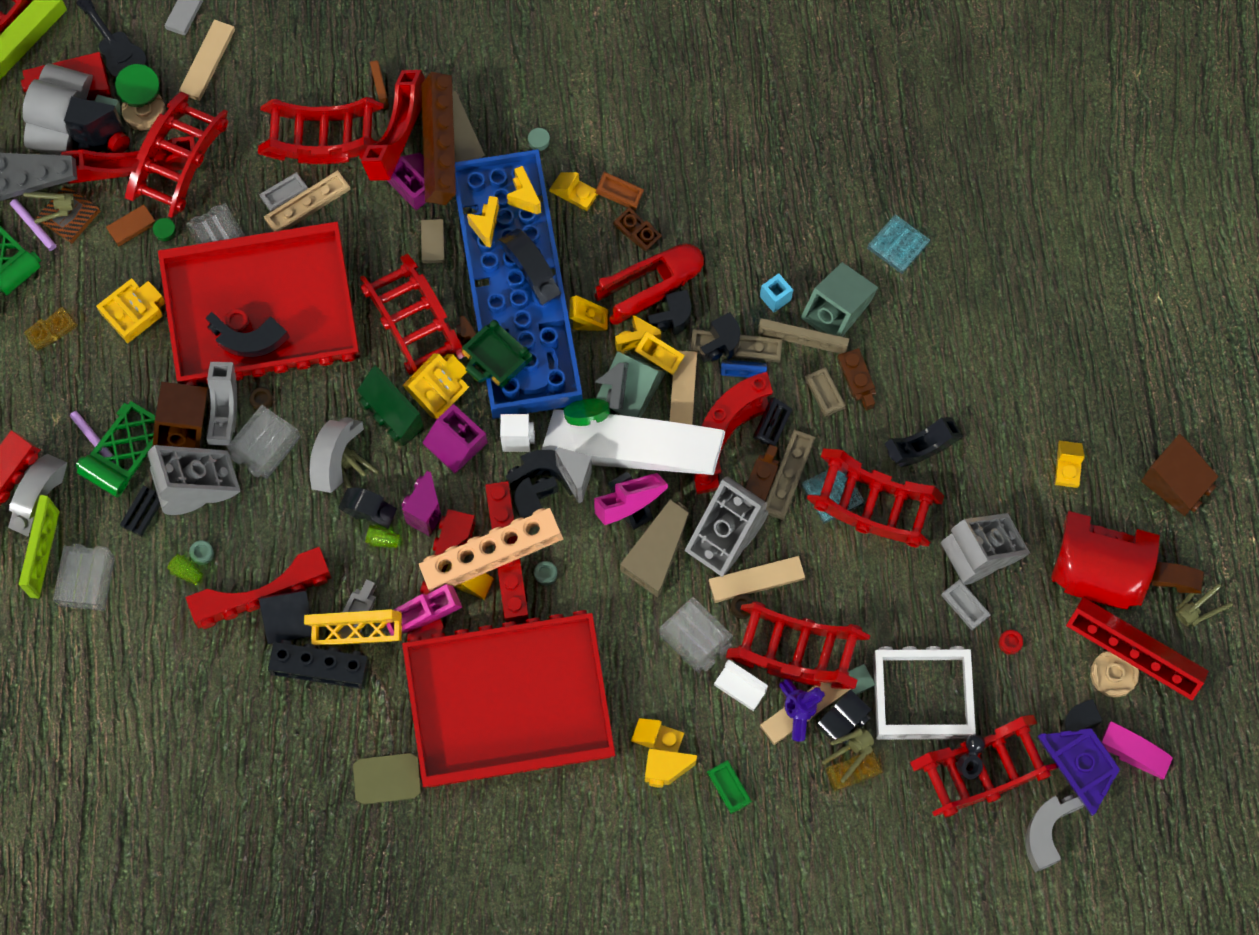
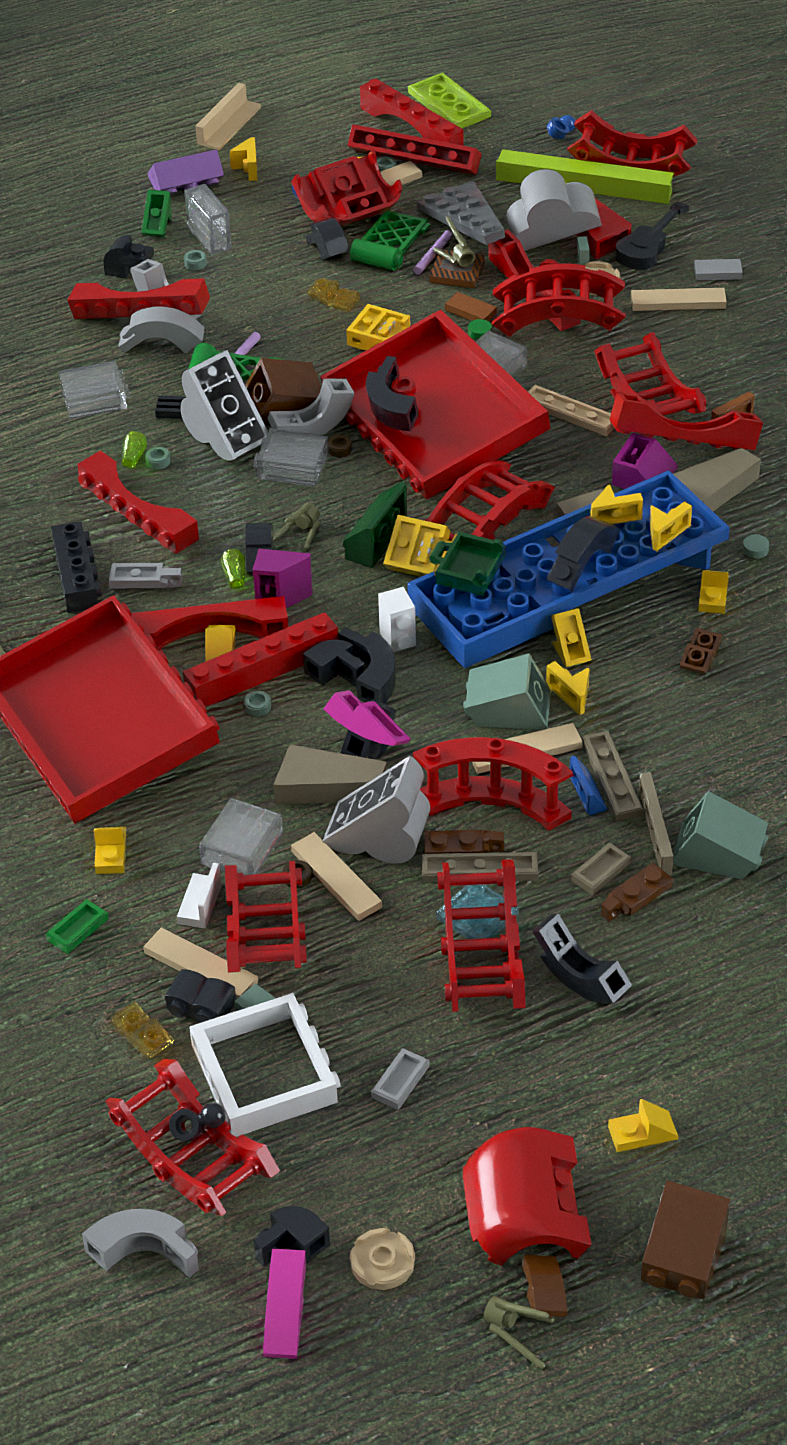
camera: 70 degrees right, 25 degrees down
lime tile [19,495,60,599] -> none
black slope [64,96,126,152] -> none
green tile [115,64,160,107] -> none
light grey tile [259,172,308,212] -> none
black tile [259,589,312,644] -> none
yellow fence [304,609,402,646] -> none
light grey arch [310,417,364,493] -> none
dark pink slope [386,584,463,636] -> none
light nougat brick [419,508,564,592] -> none
reddish brown brick [421,72,456,205] -> none
magenta slope [423,404,488,474] -> none
white slope [542,409,725,475] -> none
light grey slope [555,447,592,504] -> none
green tile [563,398,610,426] -> none
red piece [594,243,704,325] -> none
dark orange tile [595,172,644,211] -> none
dark grey slope [595,362,629,409] -> none
yellow slope [634,331,685,375] -> none
yellow slope [645,749,697,788] -> none
black brick [648,290,691,335] -> none
black brick [700,312,741,363] -> none
black tile [753,397,792,447] -> none
medium azure brick [760,273,793,313] -> none
dark purple bush [779,679,825,742] -> none
olive plant [822,728,874,783] -> none
light grey brick [941,513,1030,585] -> none
red tile [998,630,1023,655] -> none
dark purple wing [1037,728,1120,816] -> none
red brick [1066,597,1209,701] -> none

